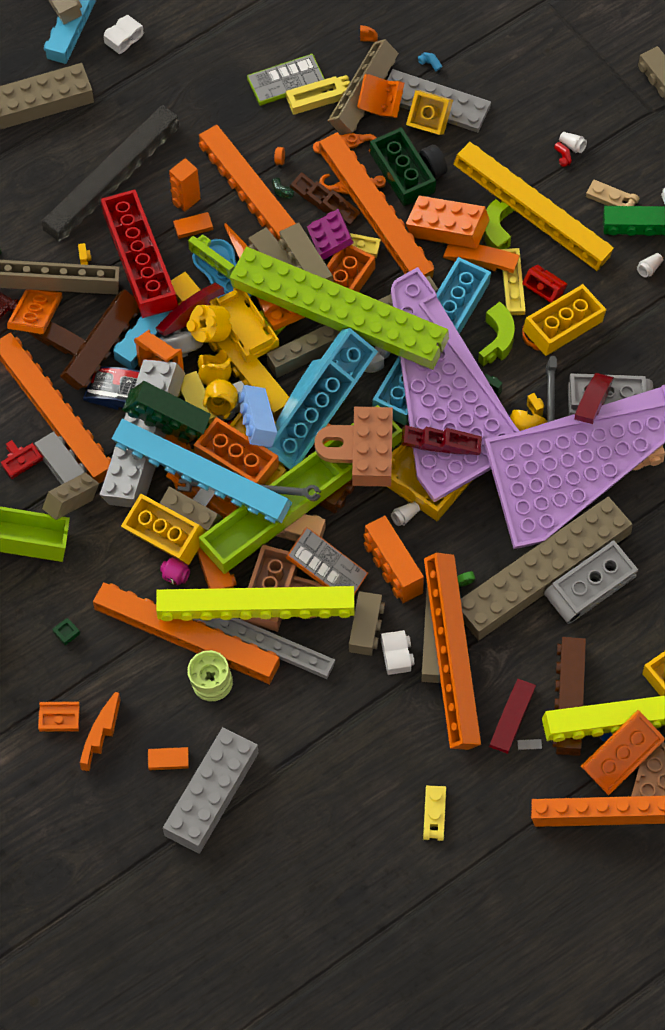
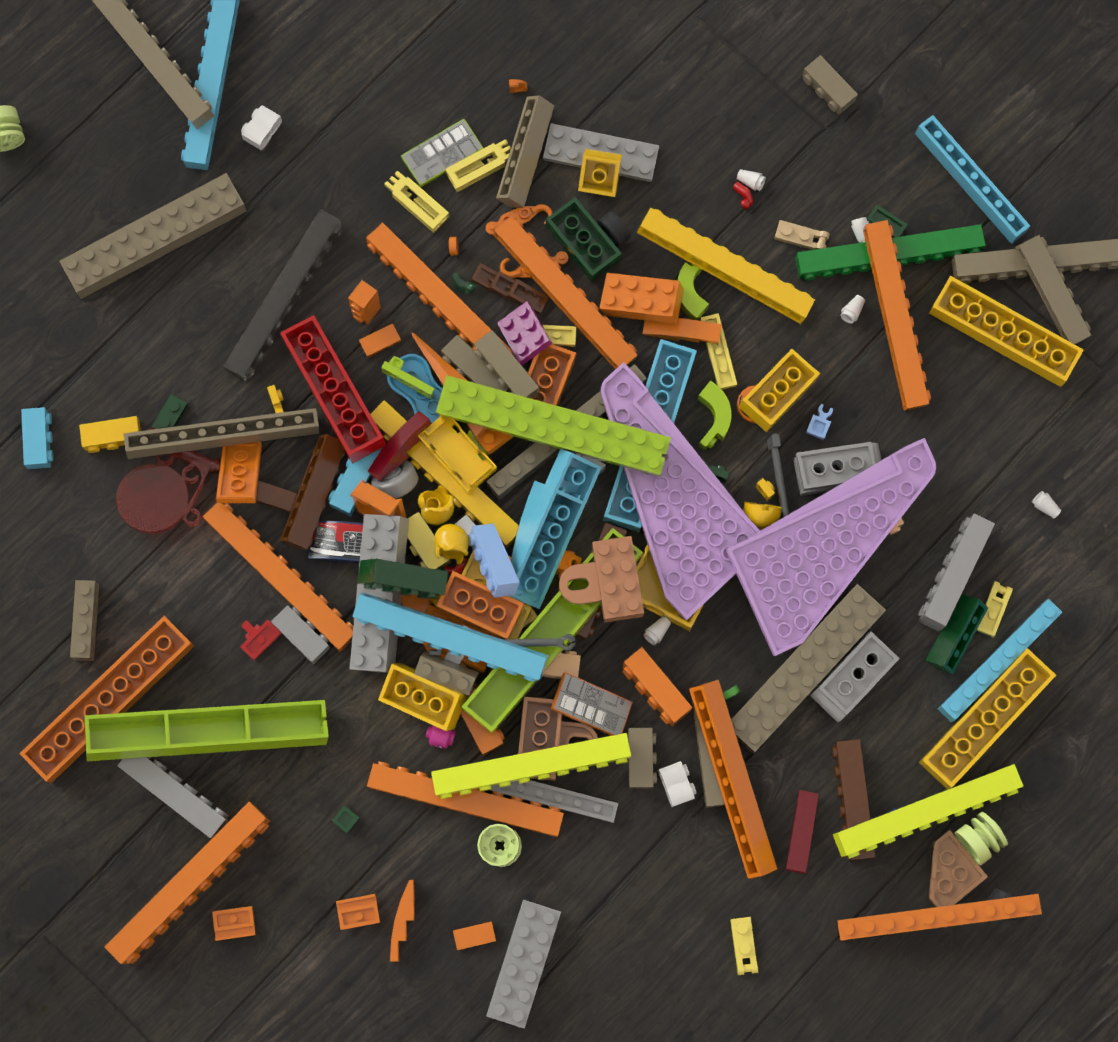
camera: 15 degrees left, 15 degrees up
dark tan brick [42,472,99,520] -> none
yellow brick [187,305,232,343] -> none
orange bracket [357,74,404,118] -> none
dark red slope [401,425,482,455] -> none
dark azure arm [418,52,443,71] -> none
light grey piece [517,739,542,750] -> none
red brick [522,265,567,303] -> none
dark red slope [574,373,614,424] -> none
orange tile [581,710,665,795] -> none
none -> light yellow hinge [384,171,449,233]
none -> light blue plate [806,404,833,440]

